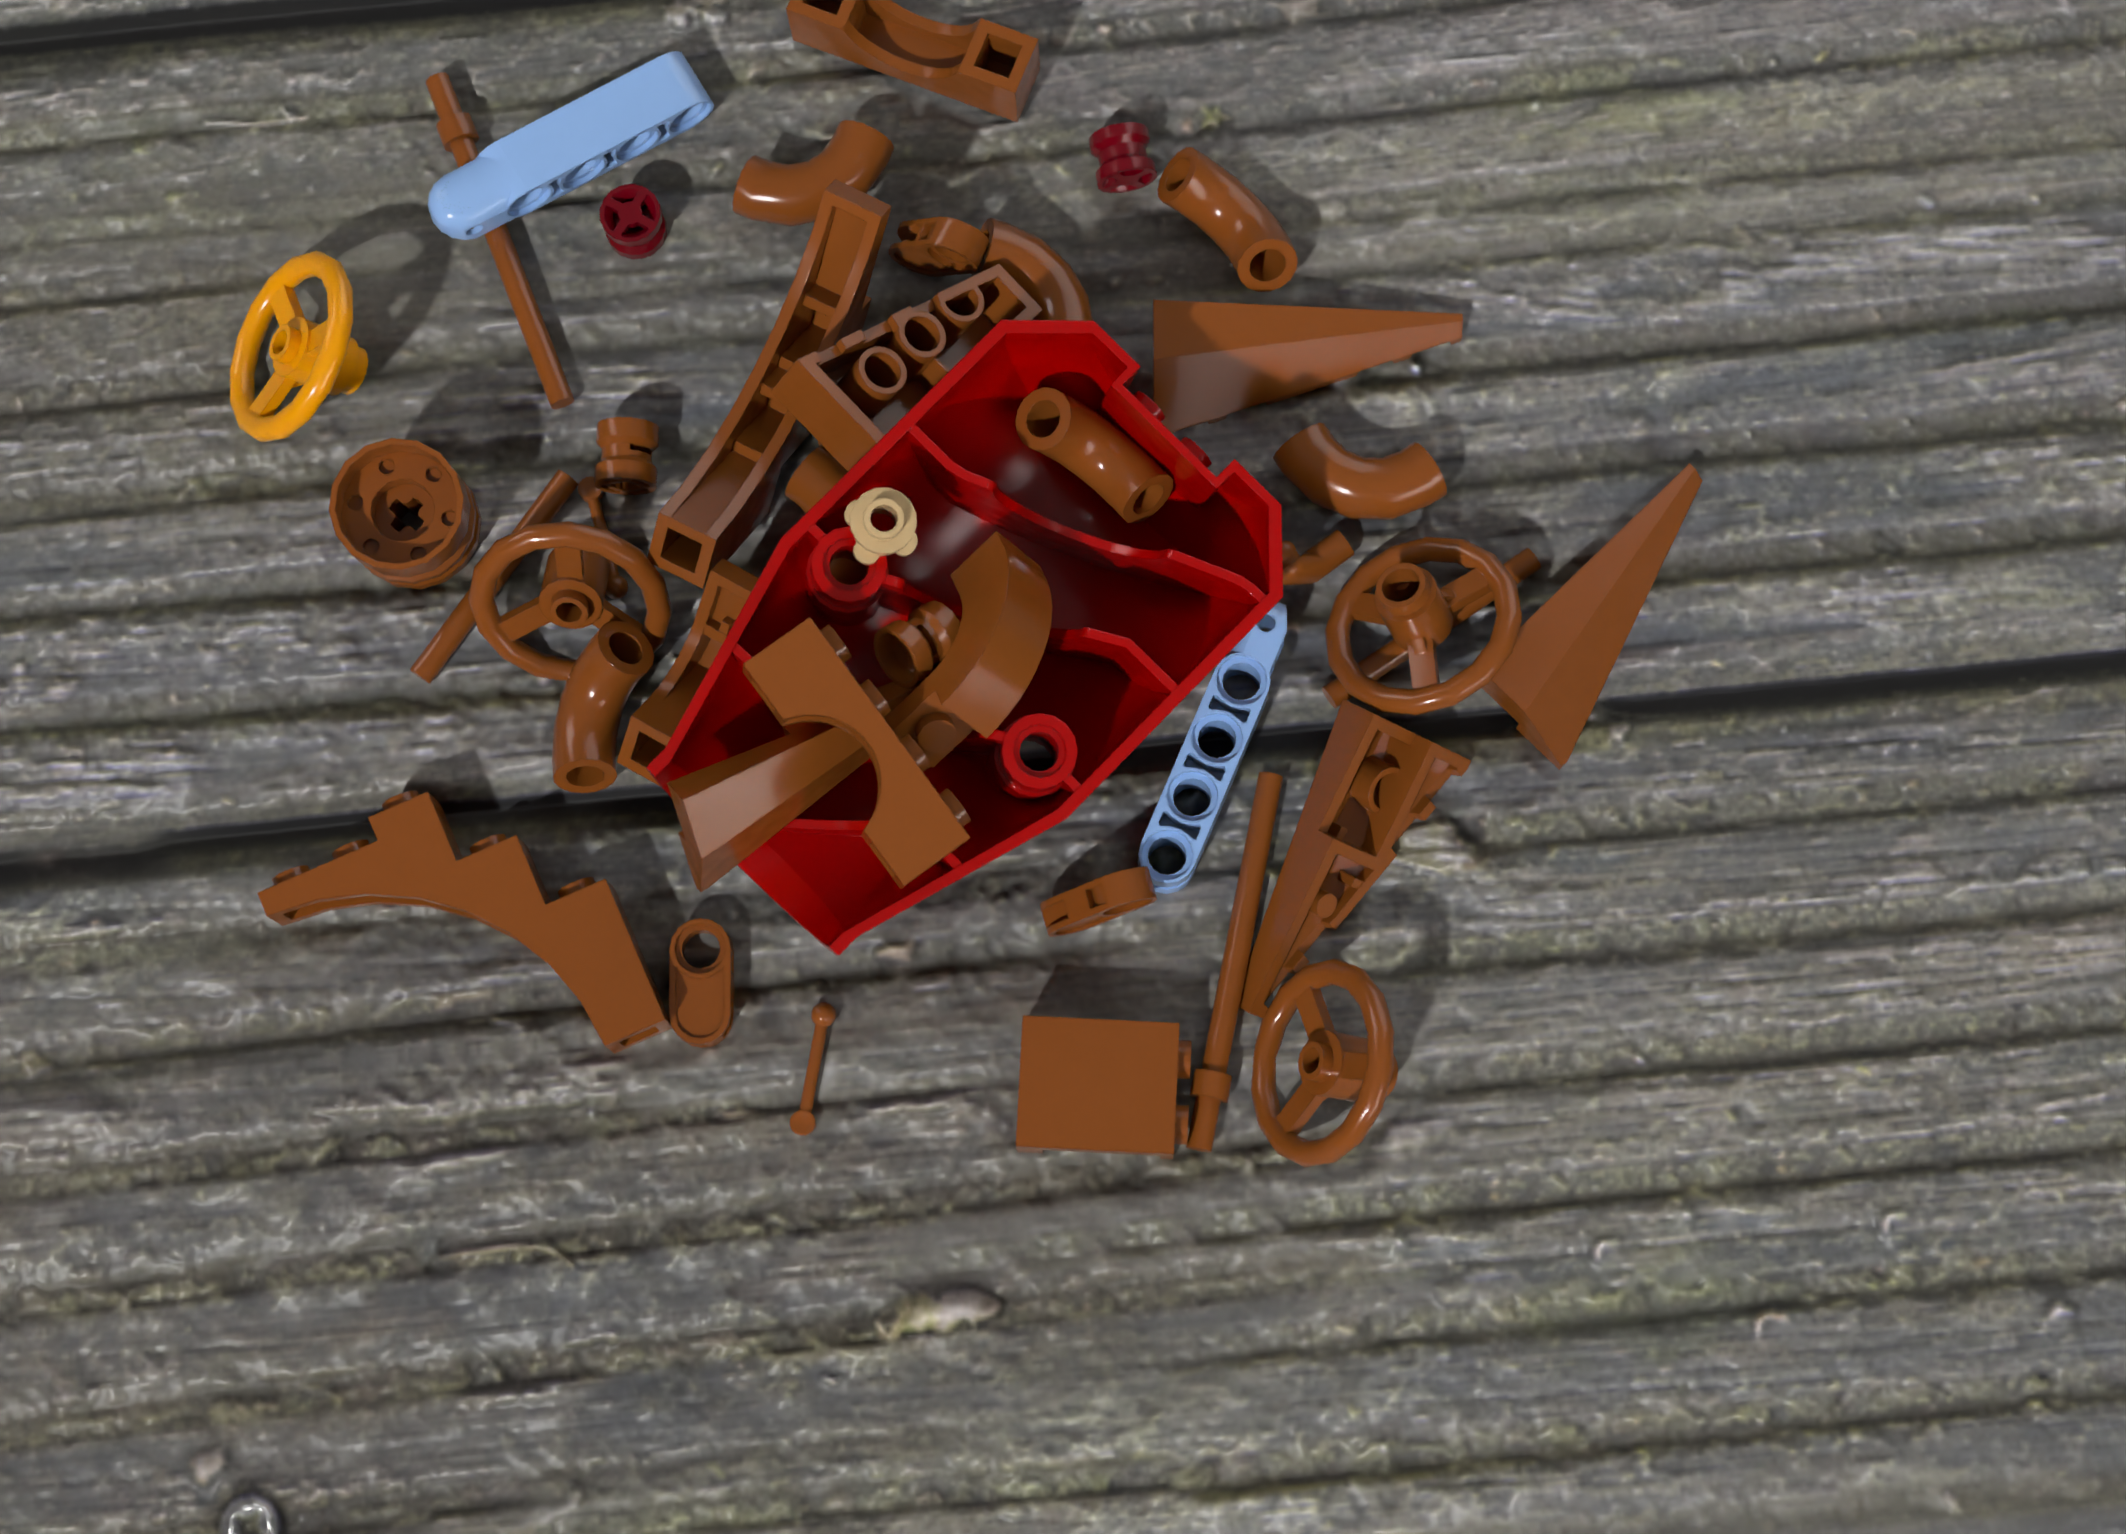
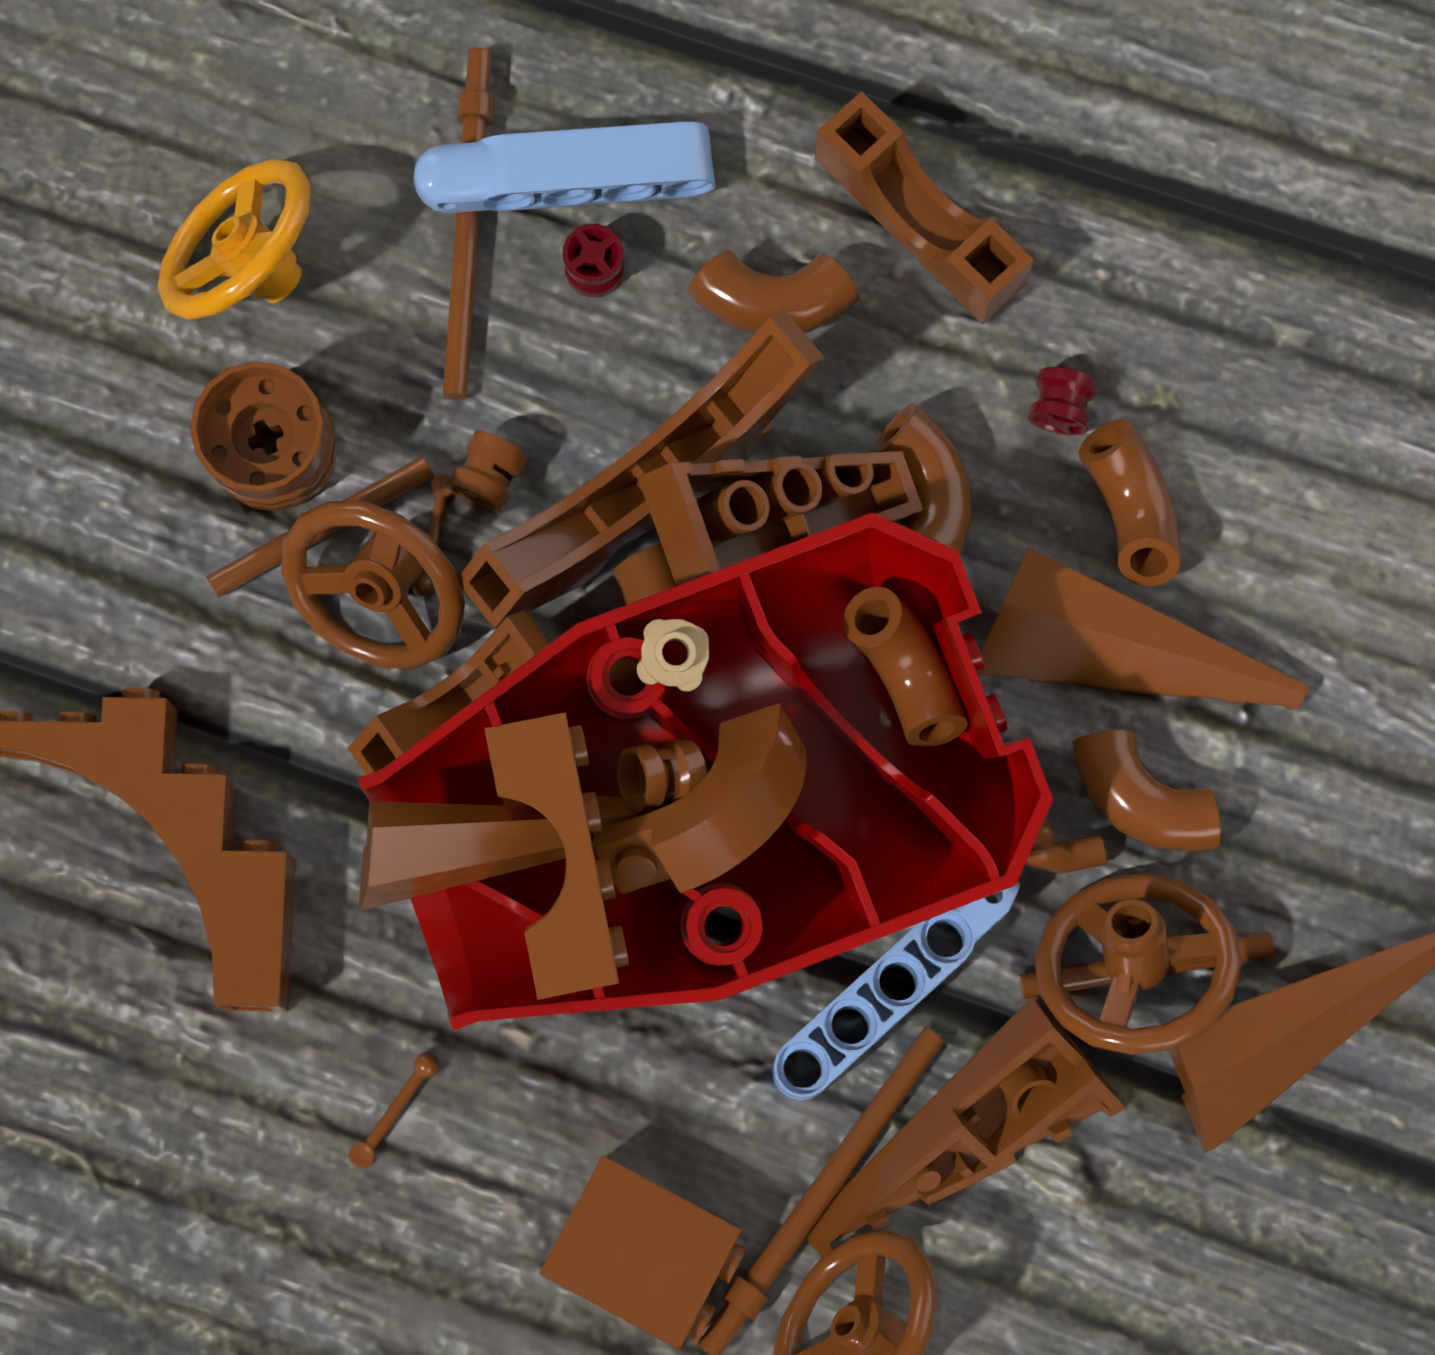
camera: 20 degrees right, 0 degrees up
dark orange cylinder [552,621,654,793] -> none
dark orange piece [669,918,734,1048] -> none
dark orange piece [888,217,989,277] -> none
dark orange piece [1040,866,1157,937] -> none

